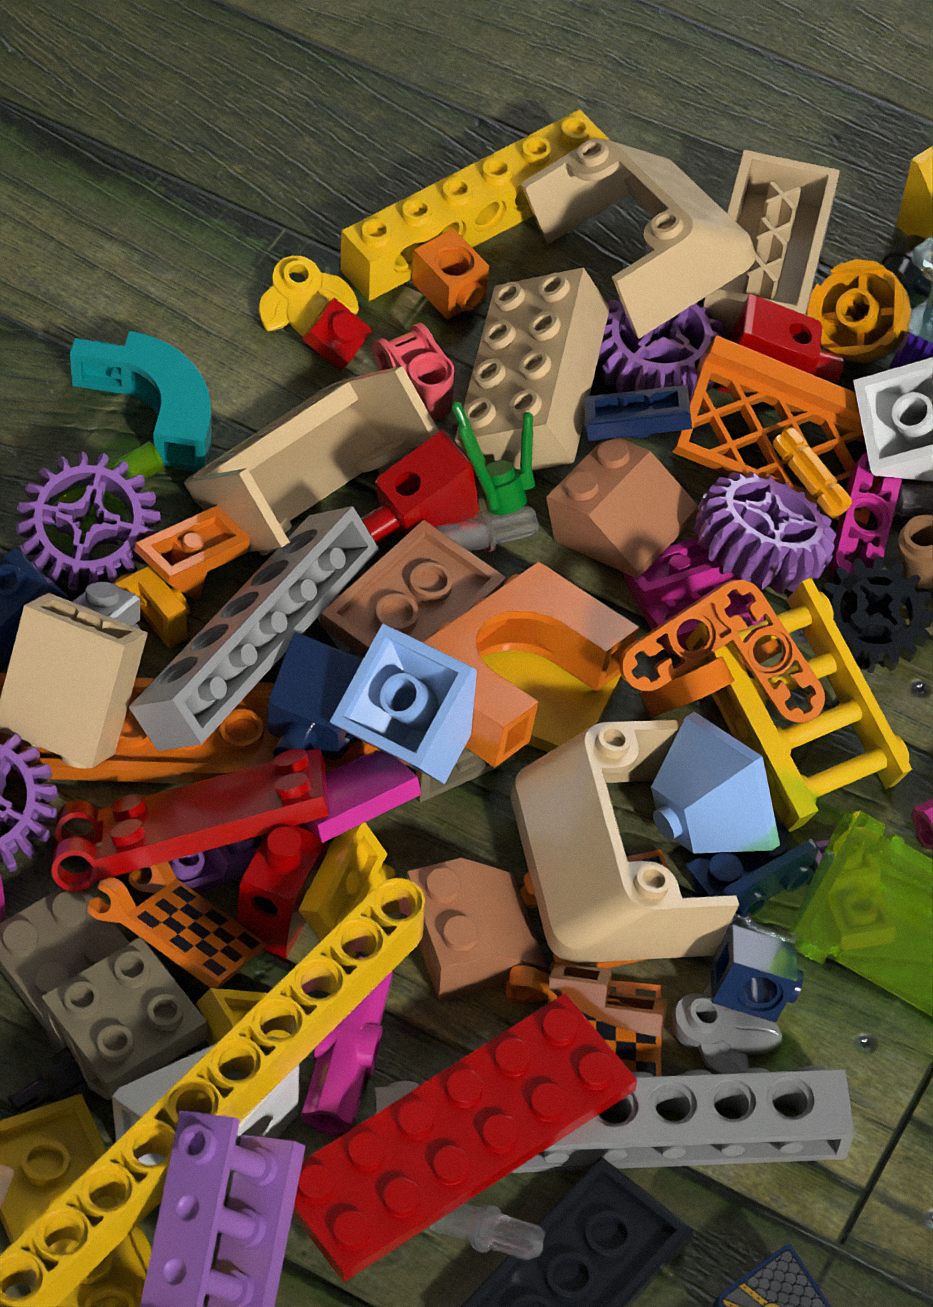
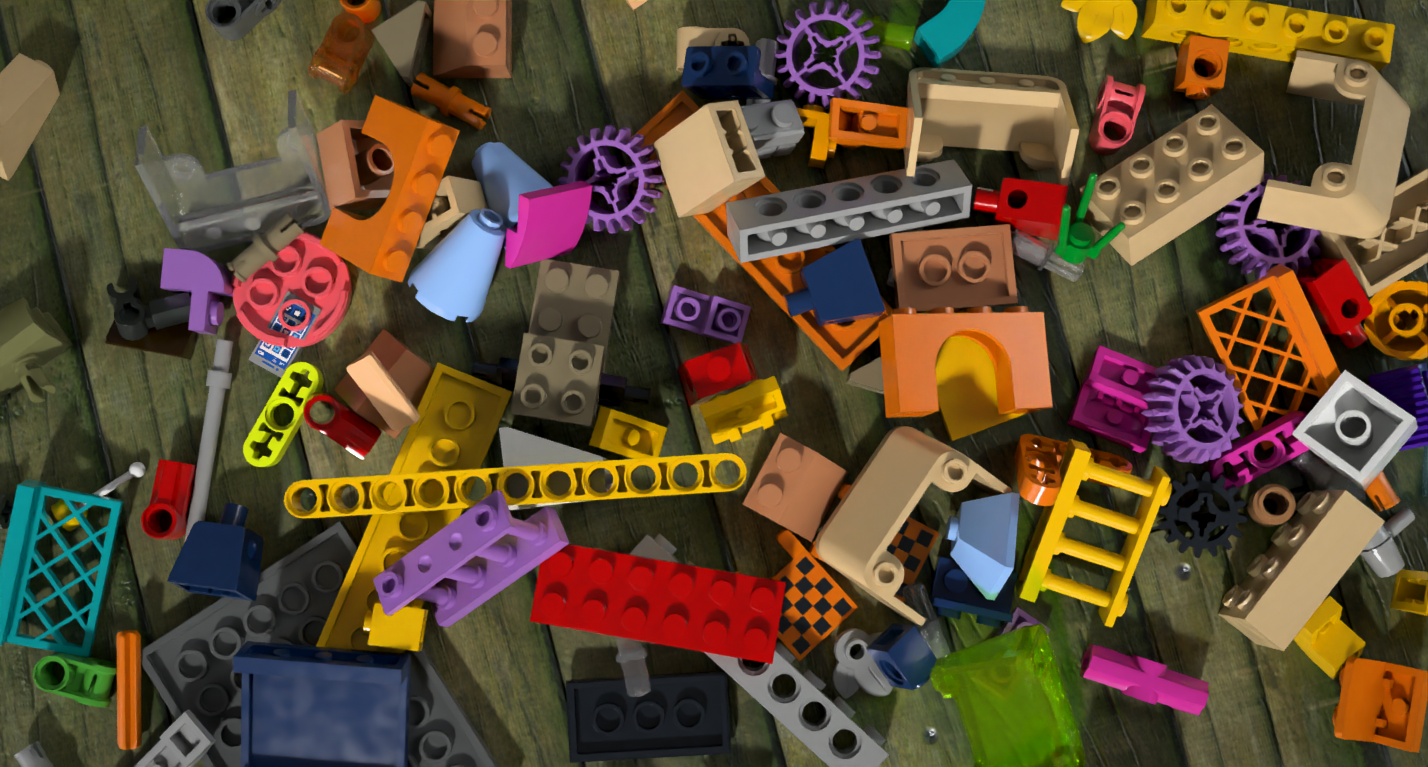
camera: 50 degrees right, 30 degrees up
red hinge [52,748,330,892] -> none
orange flag [87,861,268,989] -> none
dark pink slope [296,750,422,843] -> none
red plate [302,297,373,371] -> none
dark pink piece [302,956,393,1136] -> none
light blue slope [330,623,477,784] -> none
nougat slope [546,438,699,578] -> none
dark orange slope [548,962,667,1037] -> none
dark blue plate [584,385,692,441] -> none
orange beam [620,580,825,722] -> none
light orange axle [773,427,852,518] -> none

